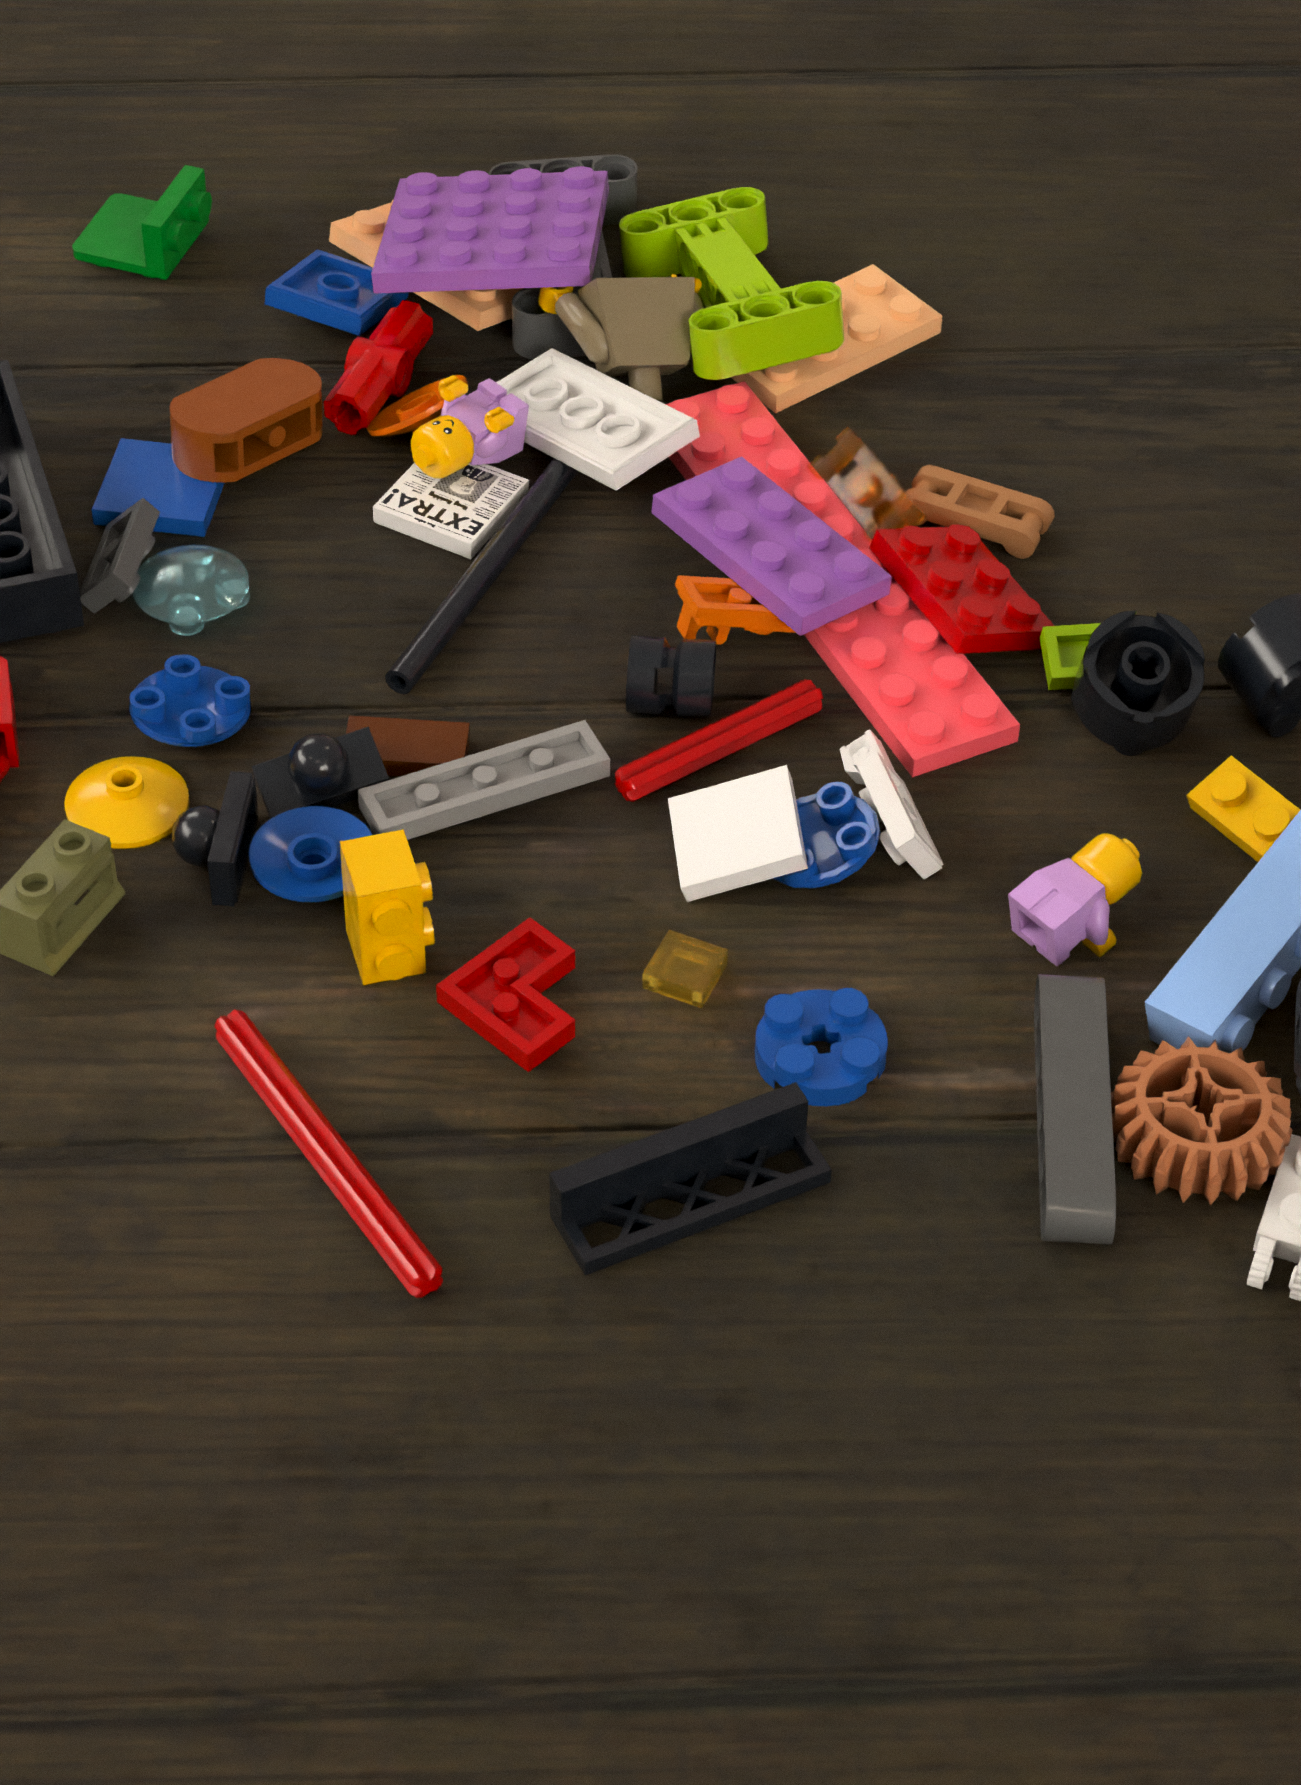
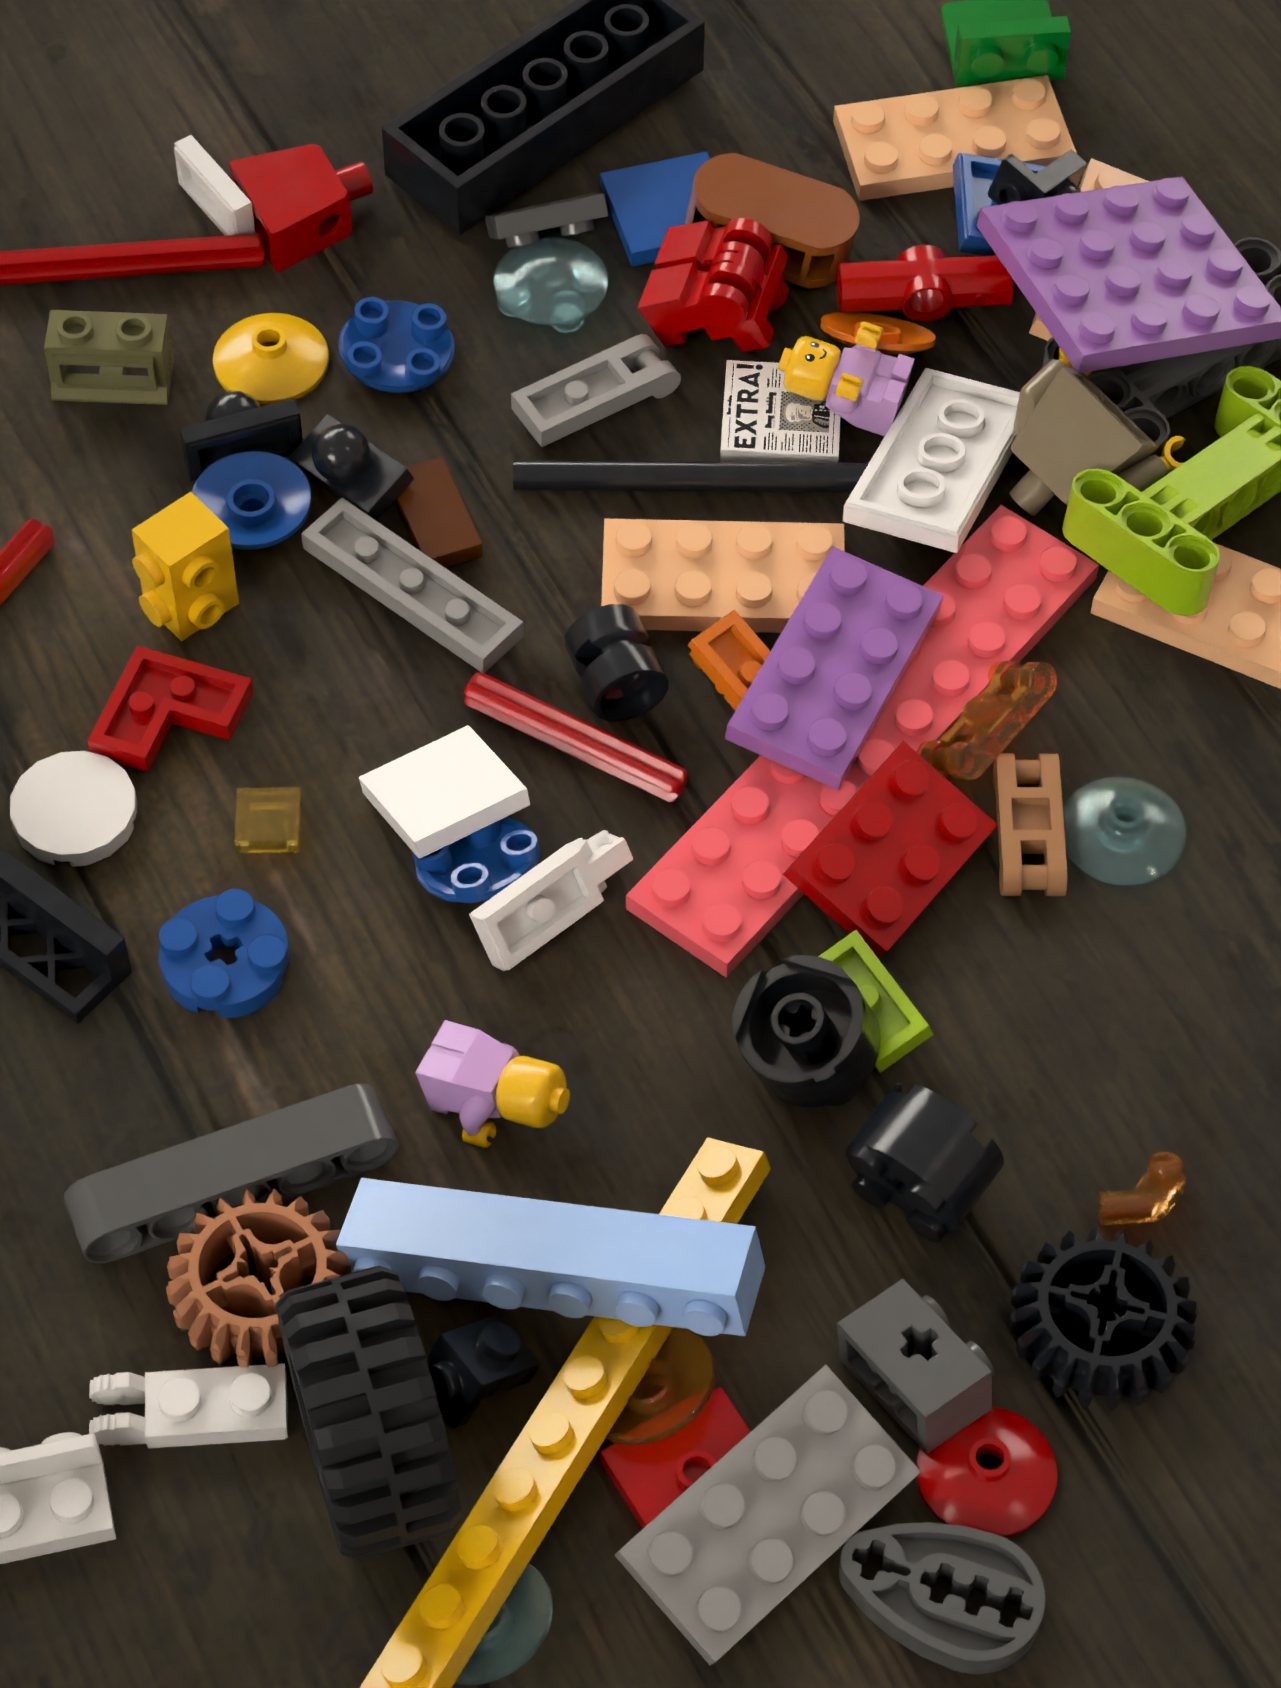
camera: 65 degrees right, 10 degrees up
none -> white tile [10,751,137,866]
none -> light grey plate [511,334,681,448]
none -> light nougat plate [601,519,845,633]
none -> red hips [637,218,790,352]
none -> light nougat plate [833,75,1077,201]
none -> black bracket [988,149,1088,205]
none -> clear light blue dish [1063,777,1186,885]

